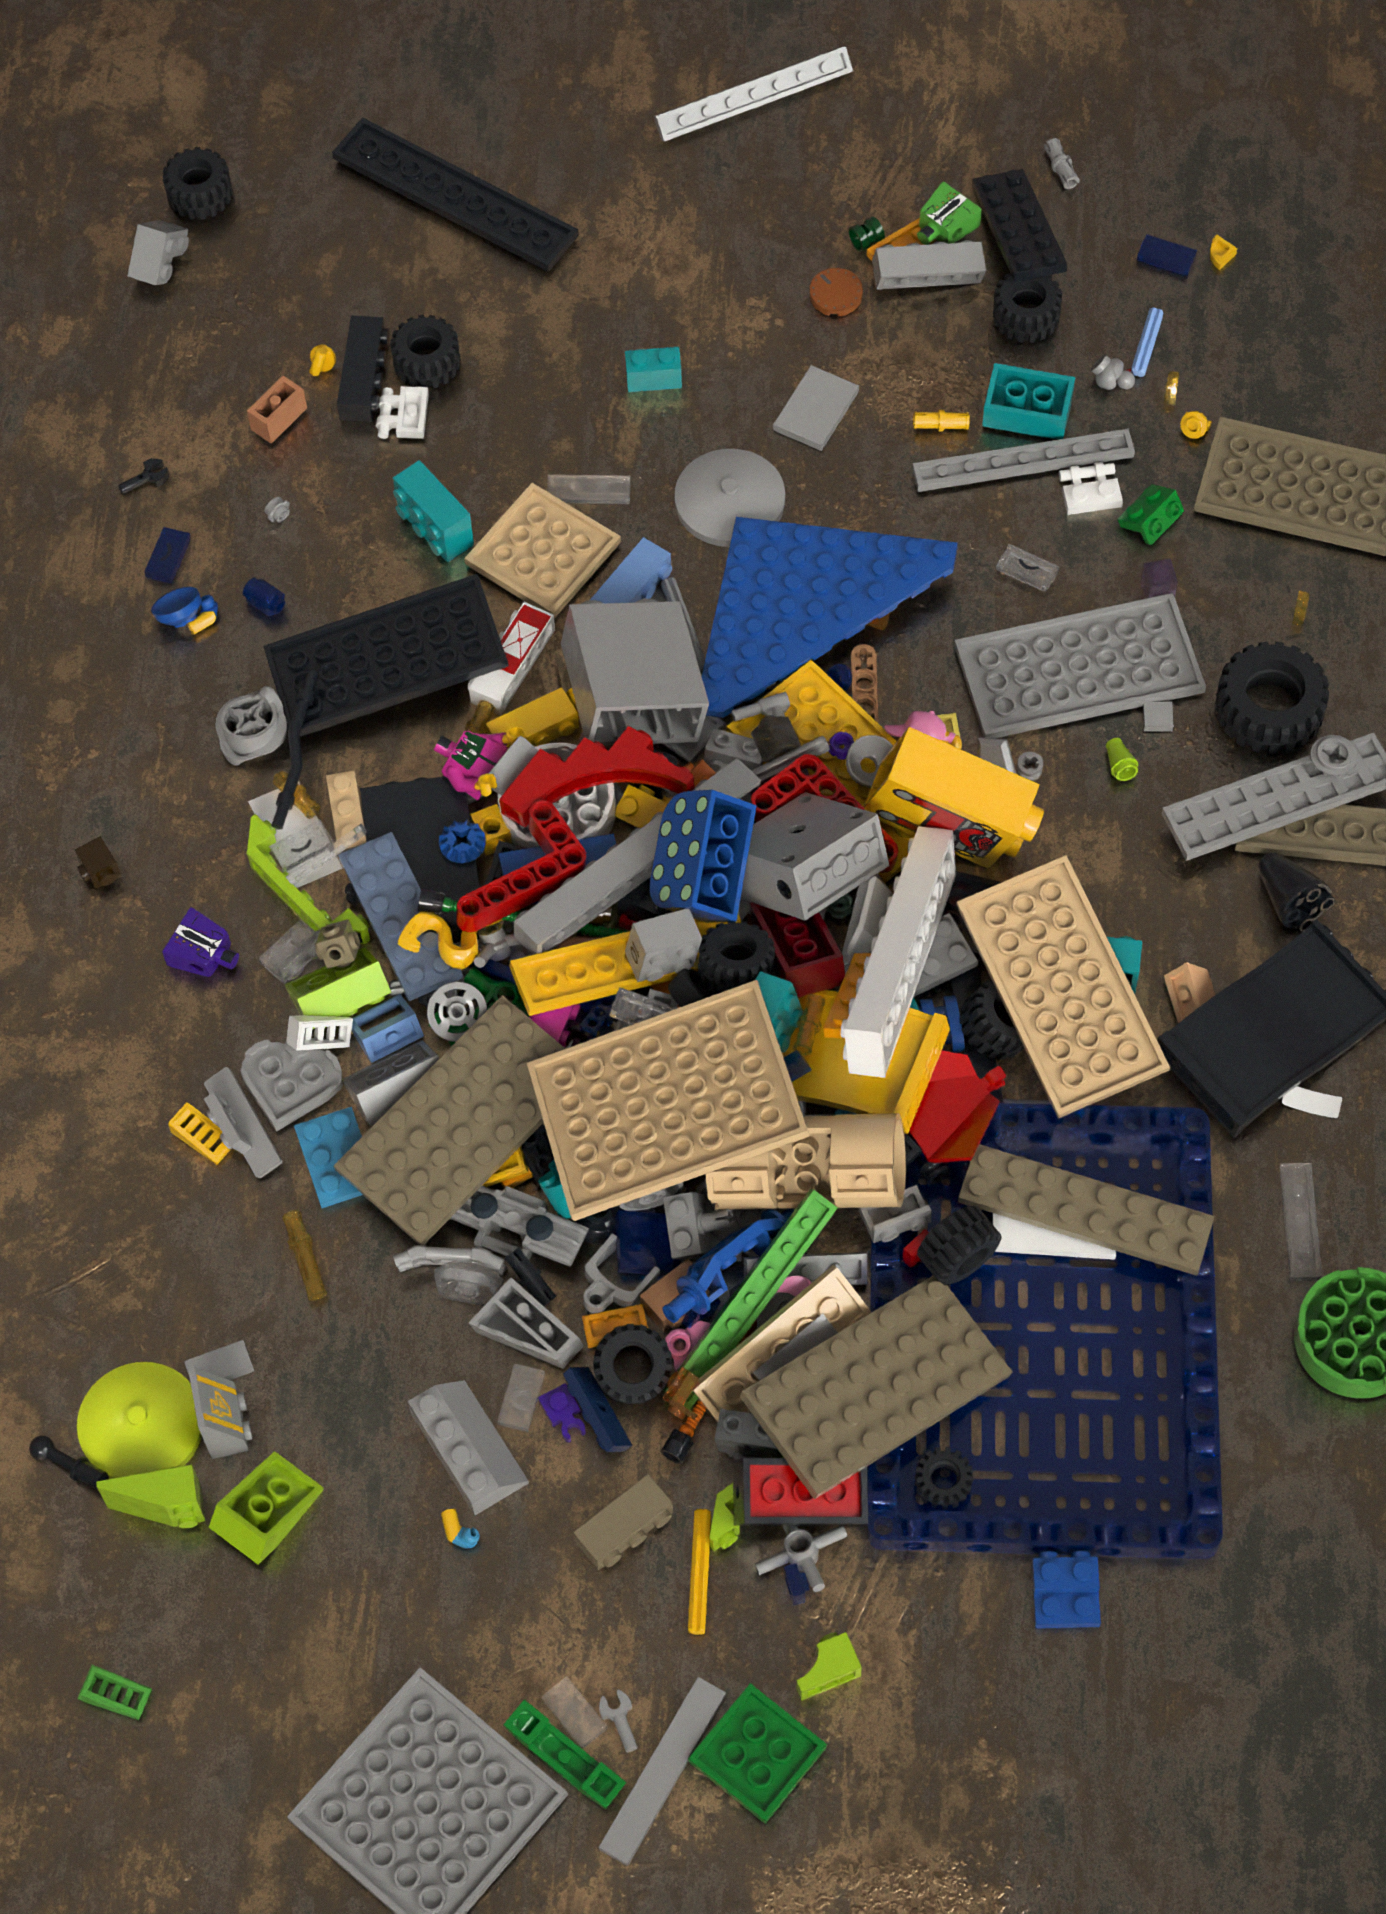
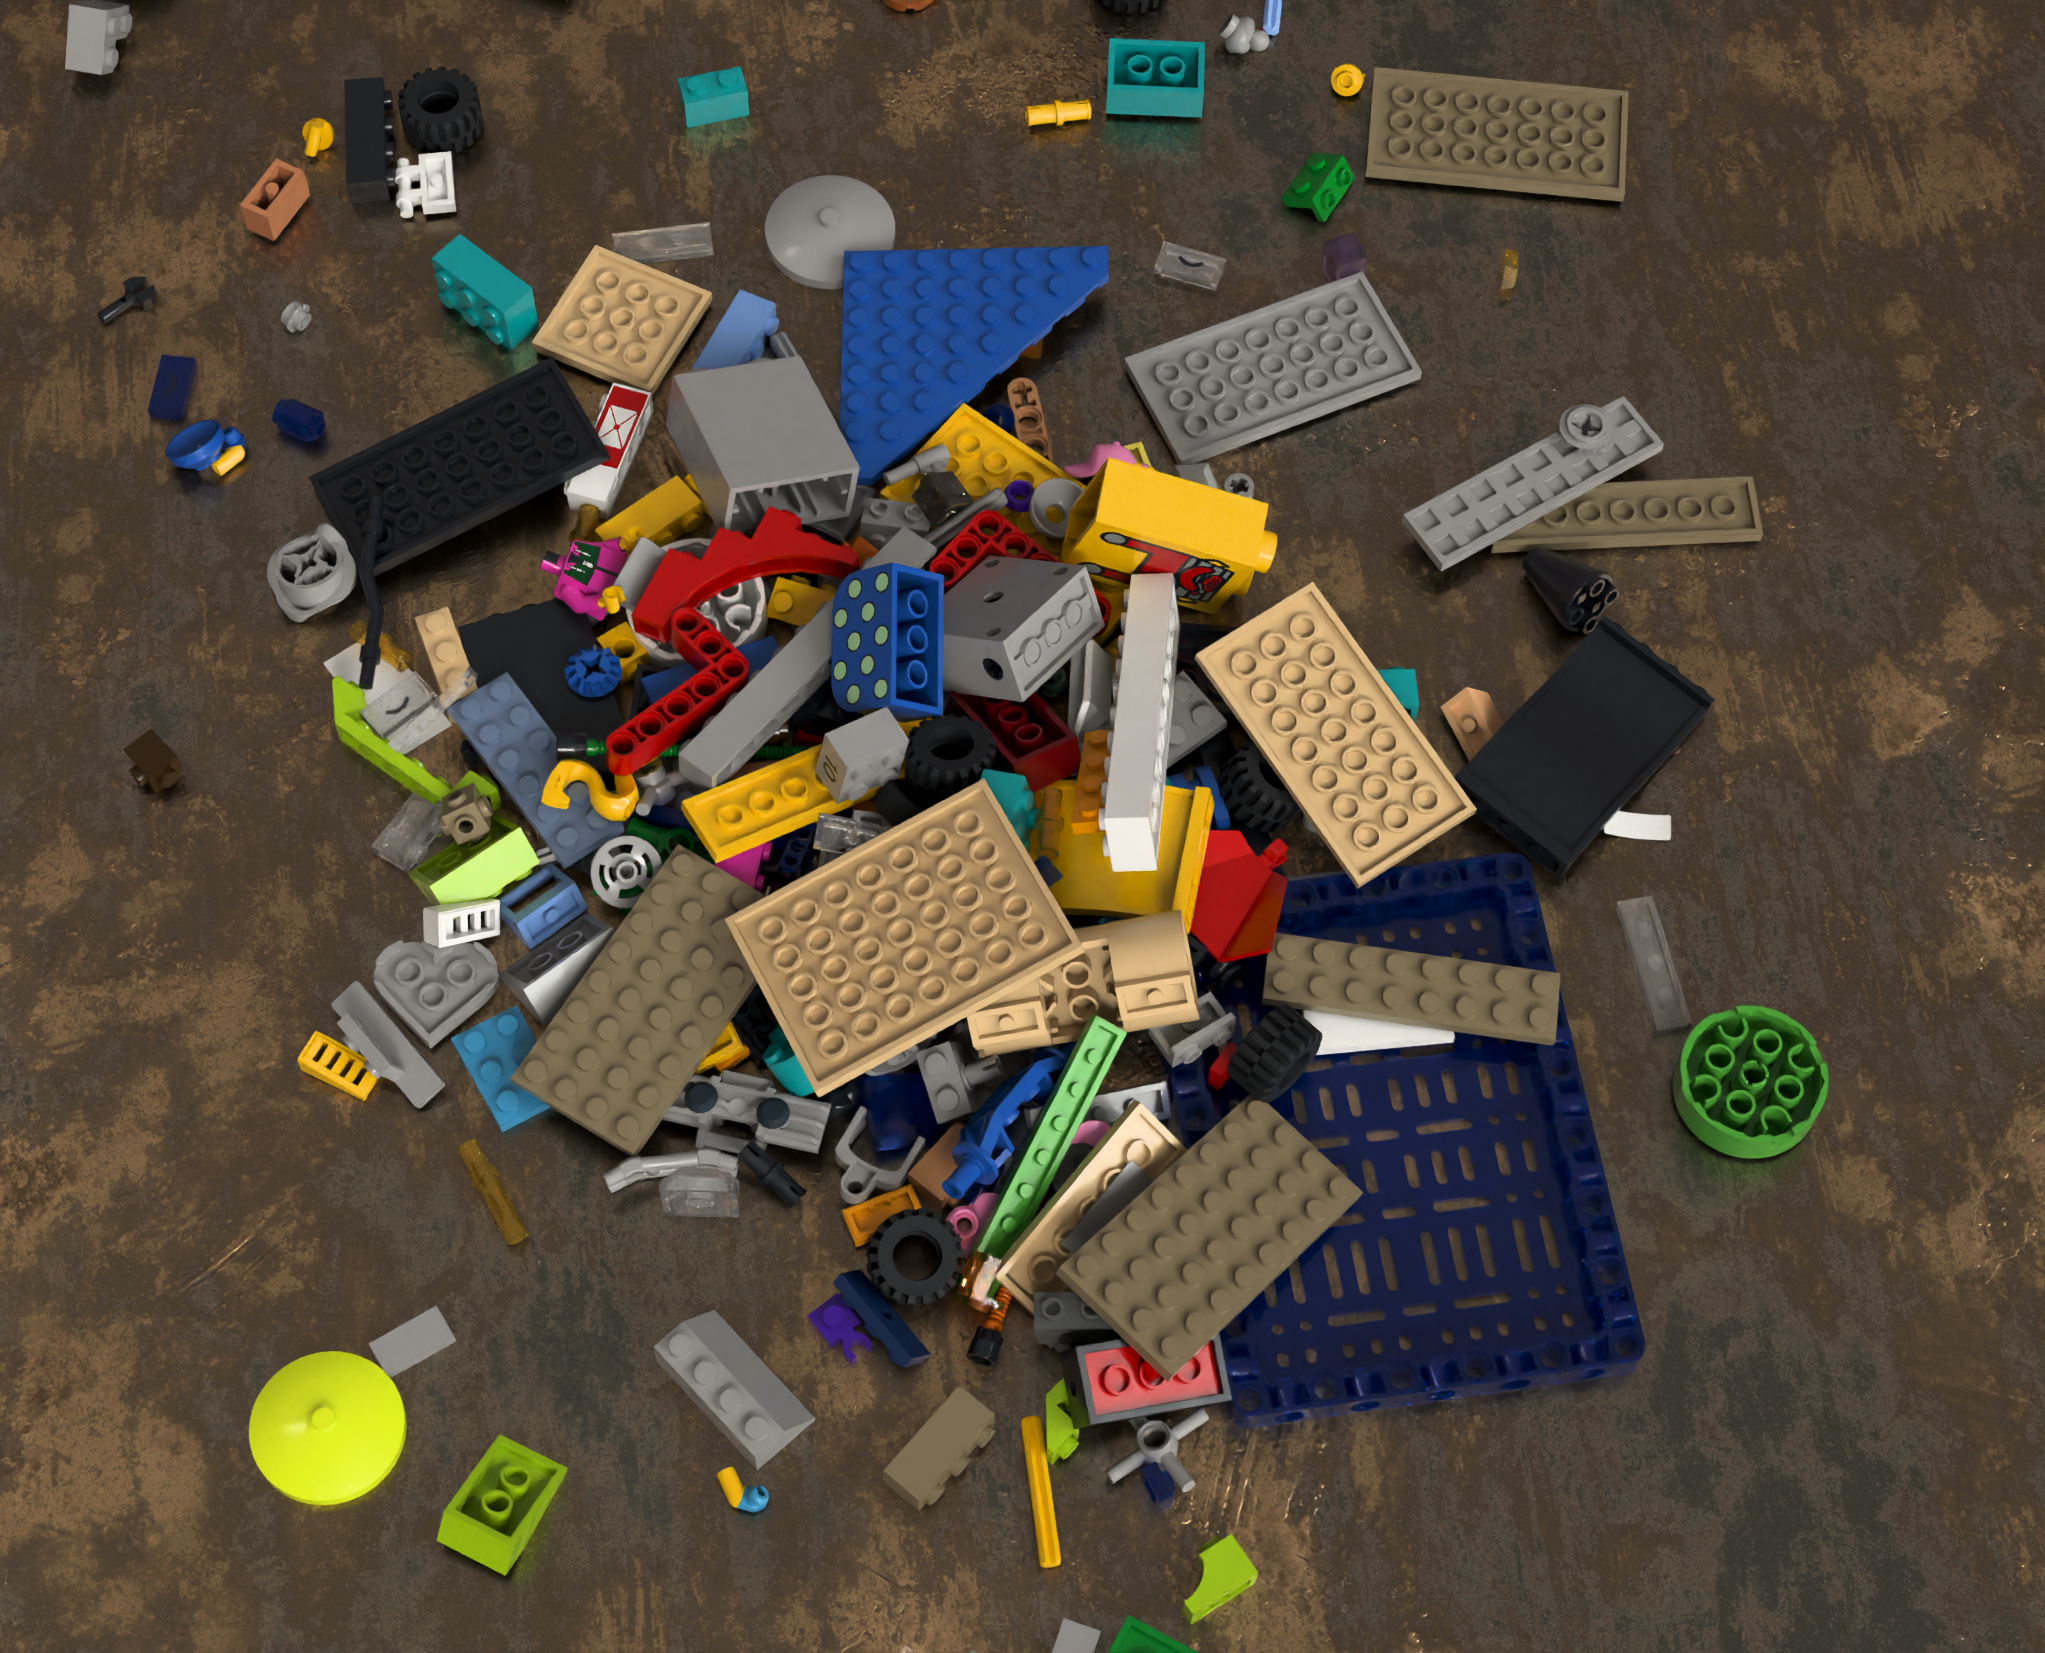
camera: 15 degrees left, 0 degrees up
black pin [29,1436,109,1490] -> none
lime slope [96,1465,206,1528] -> none
dark purple torso [162,907,239,977] -> none
light grey slope [188,1367,253,1459] -> none
light grey wedge [469,1278,584,1369] -> none
clear plate [497,1364,545,1432] -> none
light grey tile [773,365,859,451] -> none
light grey plate [912,429,1135,492] -> none
black tyre [915,1447,973,1510] -> none
blue plate [1031,1551,1101,1628] -> none
white plate [1059,462,1123,515] -> none
lime cone [1105,738,1138,781] -> none
light grey tile [1143,702,1174,731] -> none
clear yellow tile [1164,371,1180,405] -> none
black tyre [1215,641,1329,754] -> none

